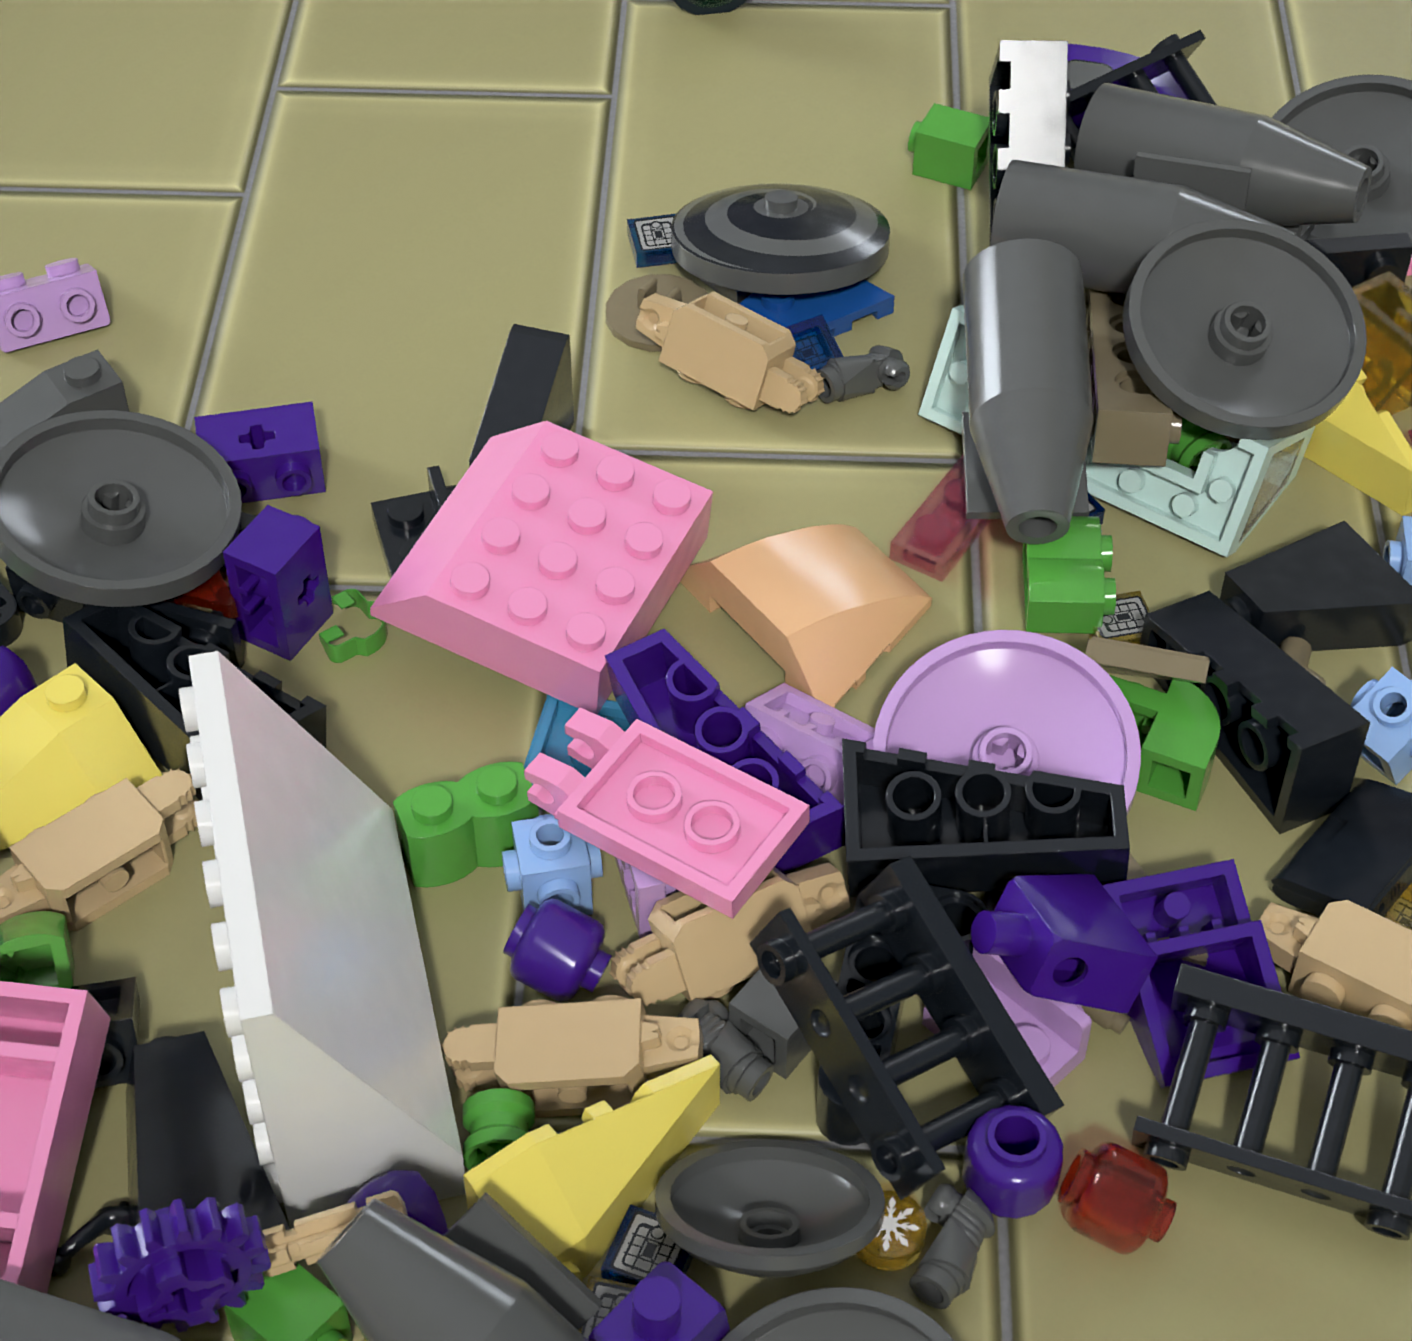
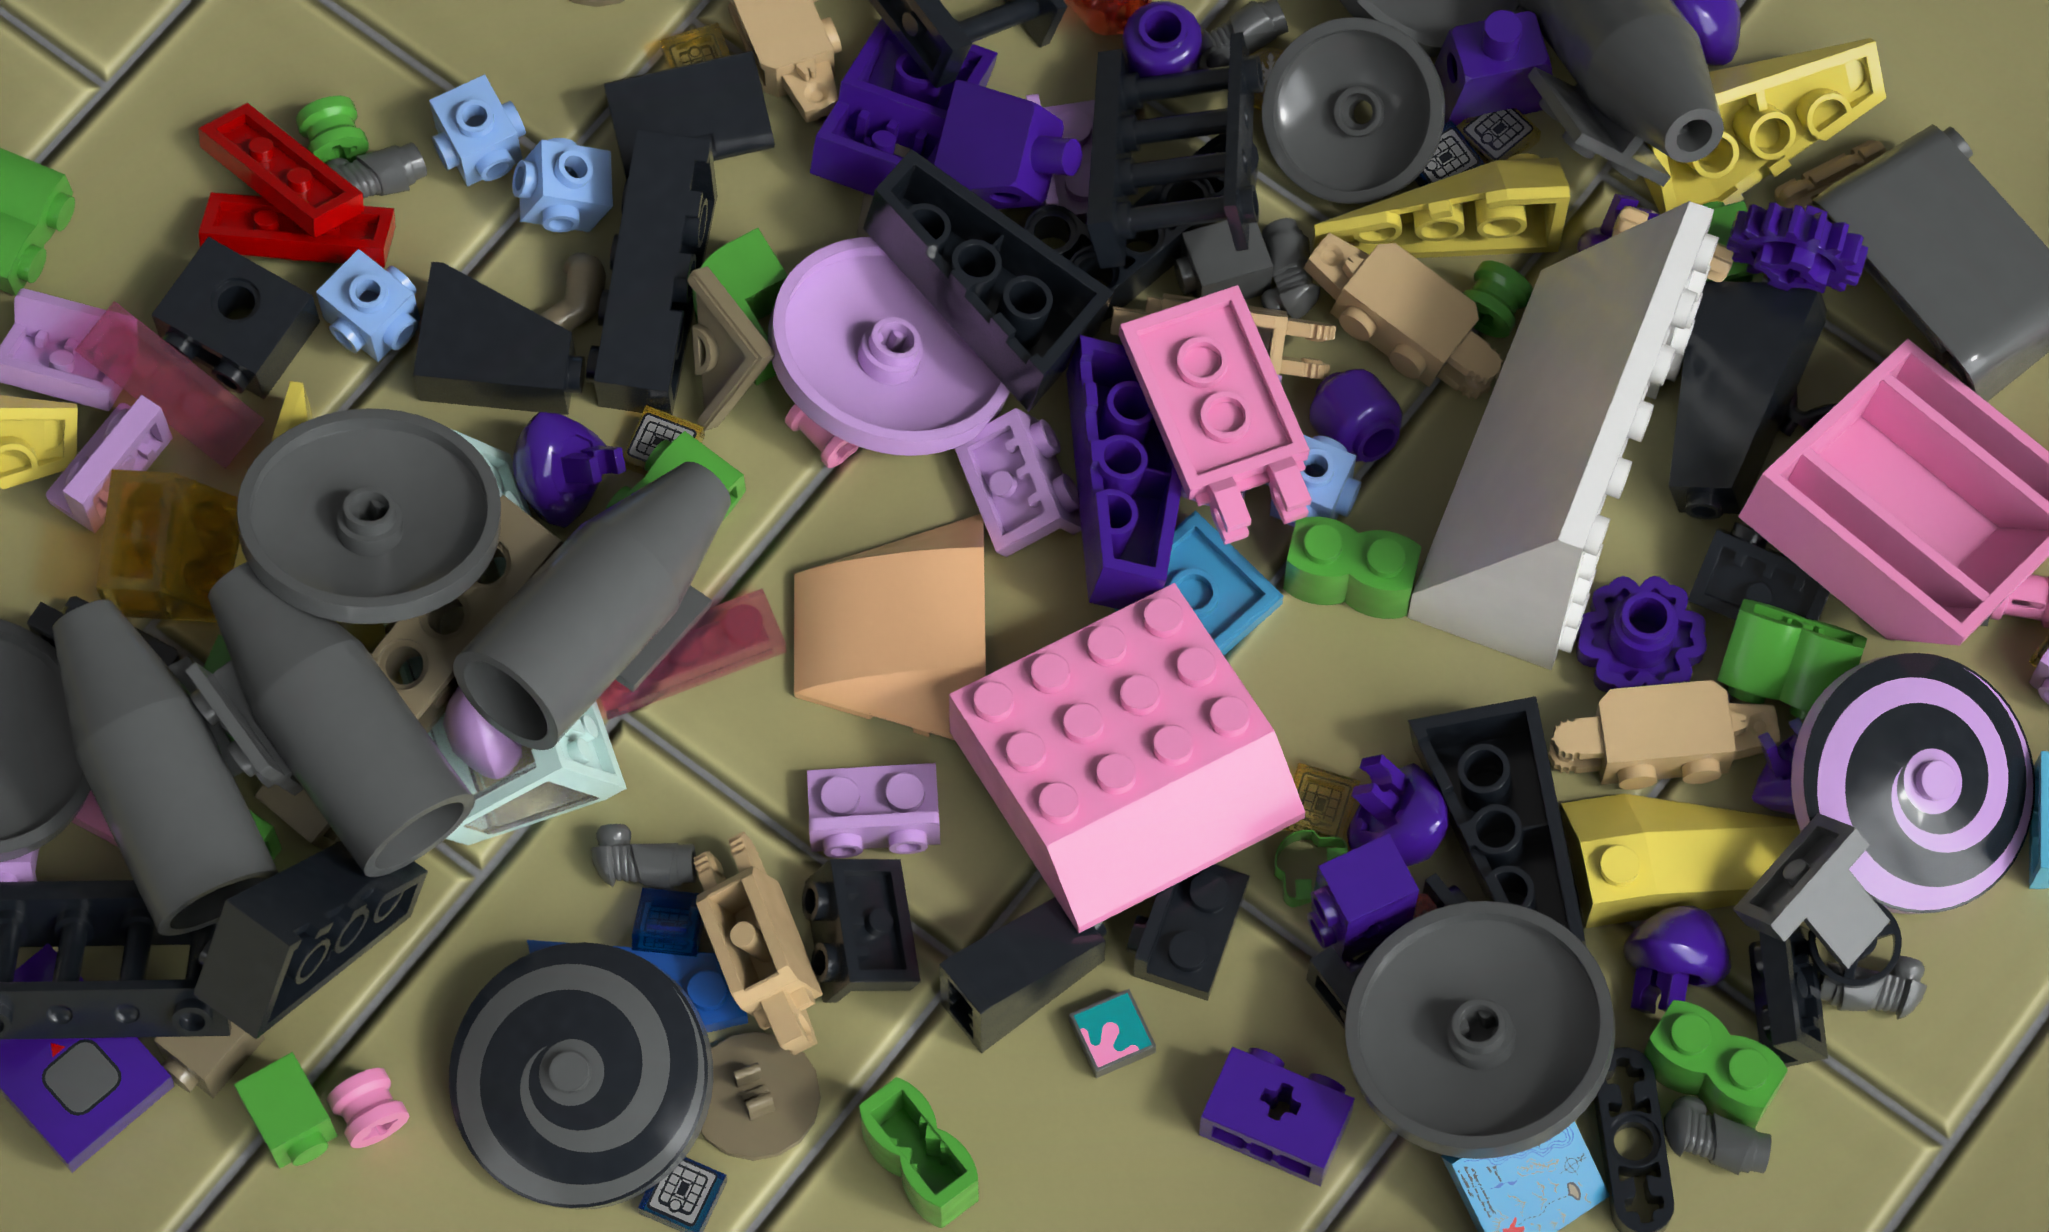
camera: 145 degrees left, 20 degrees up
none -> bright pink wheel [326,1067,410,1148]
none -> dark purple piece [513,412,626,528]
none -> black bracket [802,859,921,1003]
none -> lavender bracket [807,763,940,858]
none -> bright green brick [859,1077,979,1228]
none -> tile [1069,989,1156,1078]
none -> clear yellow tile [1284,763,1361,839]
none -> dark purple piece [1346,754,1448,866]
none -> dark purple plant [1576,576,1707,693]

